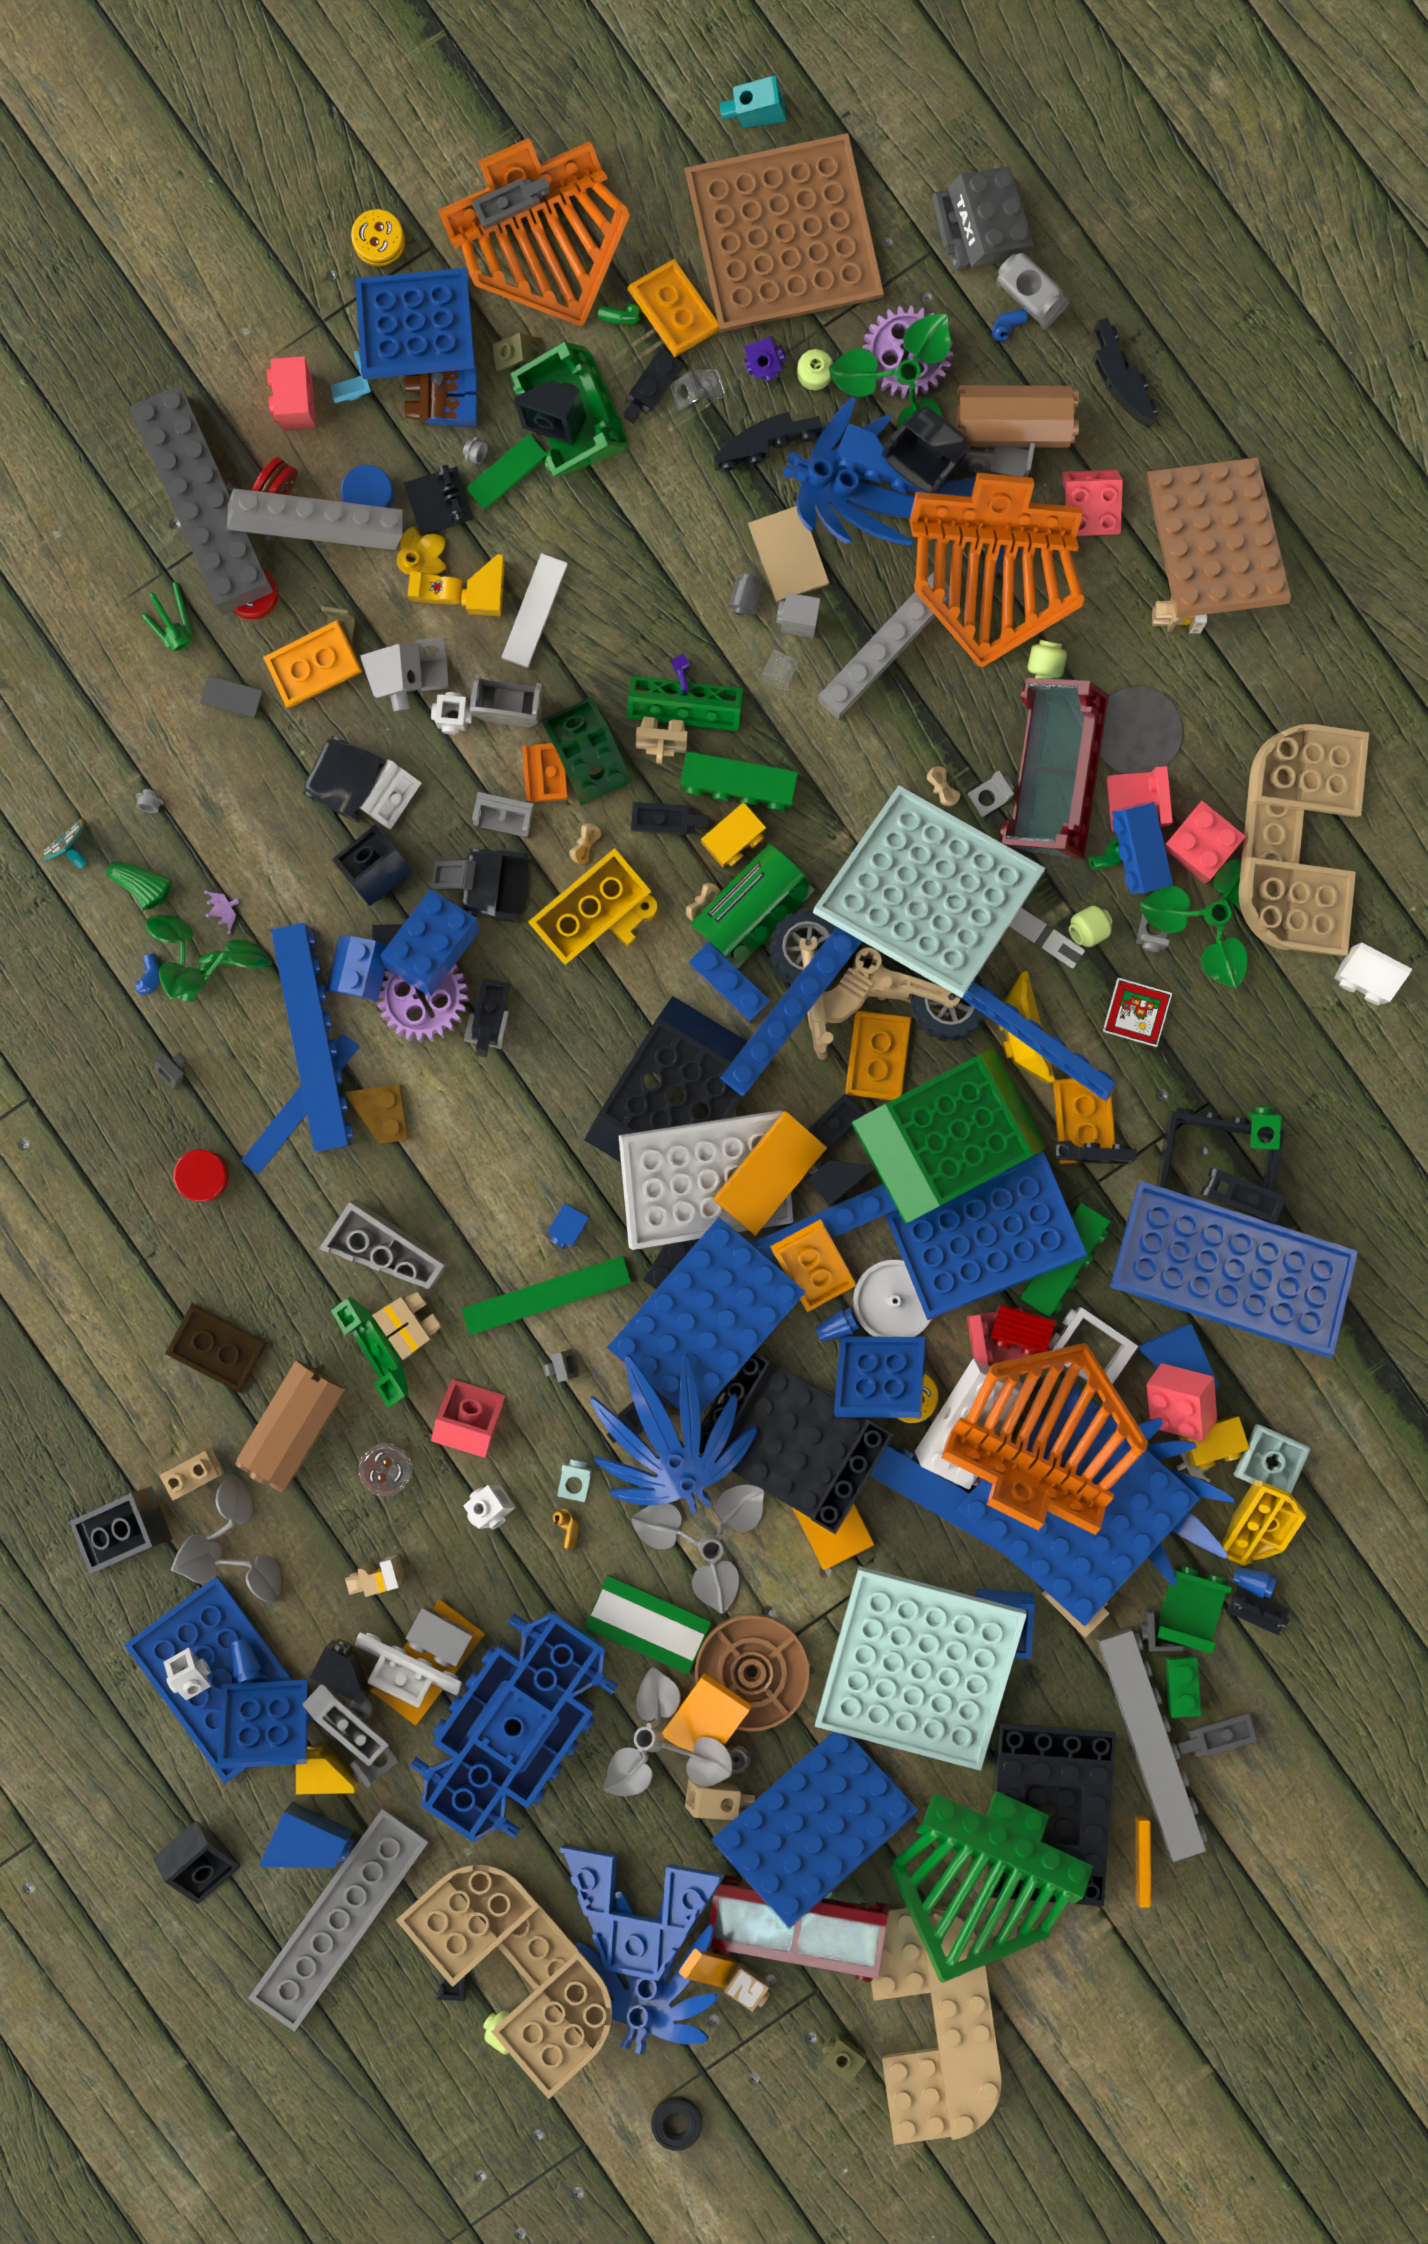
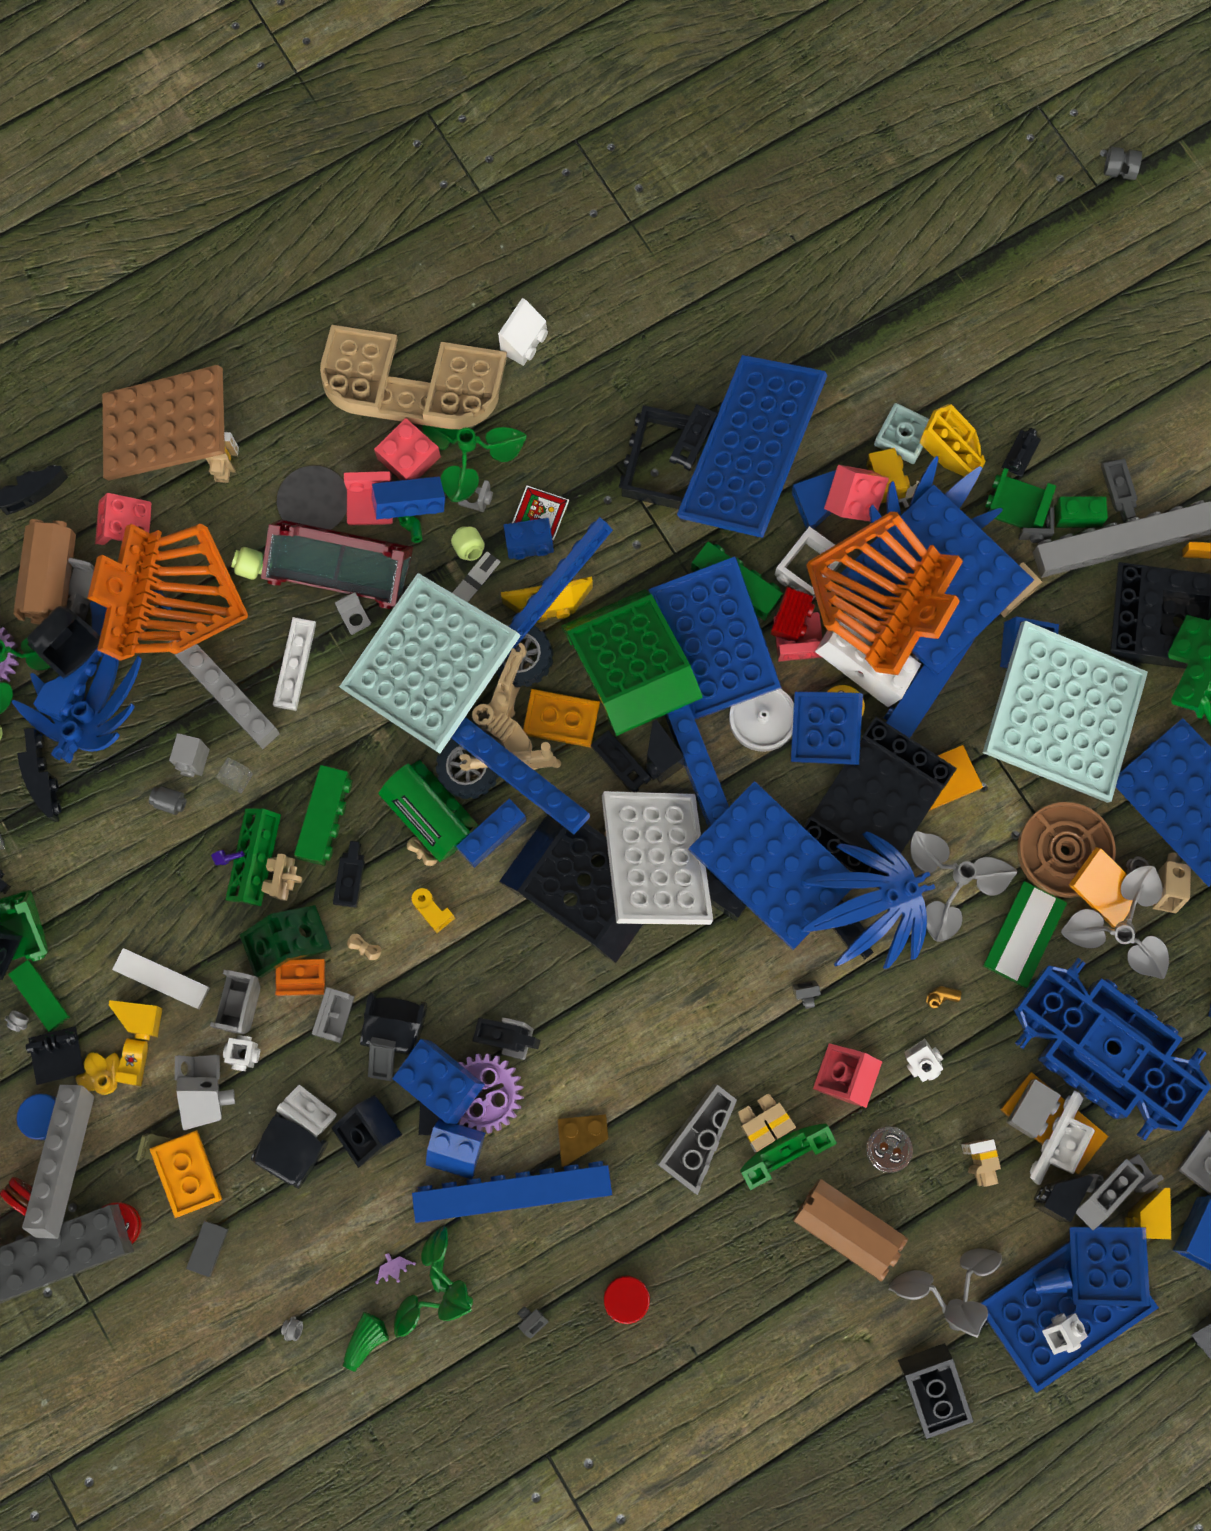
camera: 85 degrees left, 10 degrees down
teal shield [38,818,88,869] -> none
blue arm [135,953,160,995] -> none
green plant [142,581,194,652] -> none
tan hips [159,1448,225,1500] -> none
dark brown tile [165,1303,268,1393] -> none
blue sticker [241,1034,359,1174] -> none
green tile [461,1256,631,1335] -> none
yellow slope [528,848,651,965] -> none
blue brick [547,1203,590,1249] -> none
light aqua bracket [557,1459,592,1502] -> none
yellow brick [701,802,766,868] -> none
light orange tile [712,1111,827,1236] -> none
tan tile [748,506,829,603] -> none
light orange tile [770,1219,857,1312] -> none
blue cone [815,1308,860,1342] -> none
tan piece [927,766,960,806] -> none
light orange tile [1053,1078,1116,1164] -> none
black hinge [1055,1140,1136,1165] -> none
blue cone [1232,1566,1277,1599] -> none
green bracket [1247,1106,1281,1149] -> none
none -> white tile [273,617,316,711]
none -> blue bracket [504,518,554,560]

